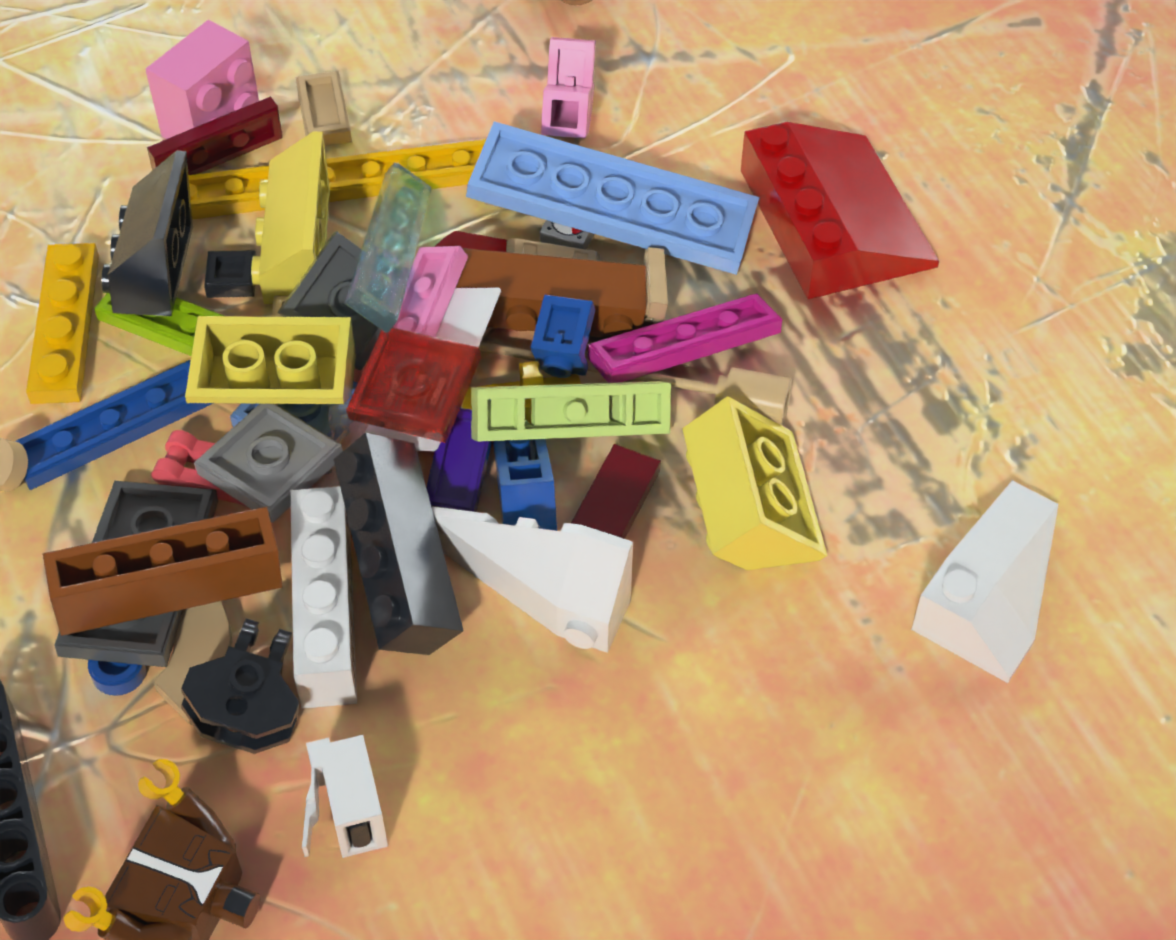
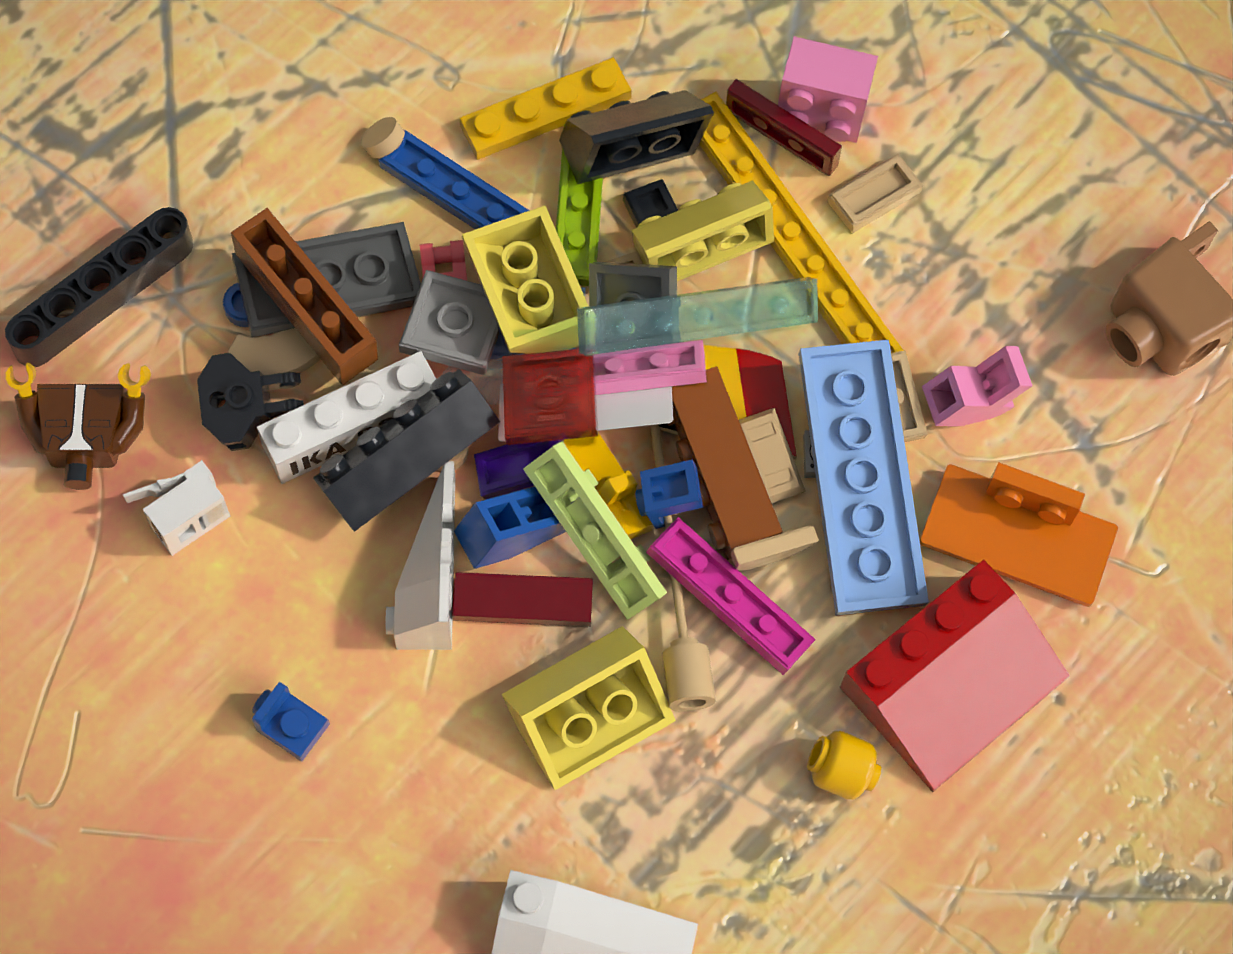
camera: 65 degrees right, 15 degrees up
none -> blue bracket [252,682,330,761]
none -> yellow head [807,731,881,800]
none -> orange bracket [920,462,1118,607]

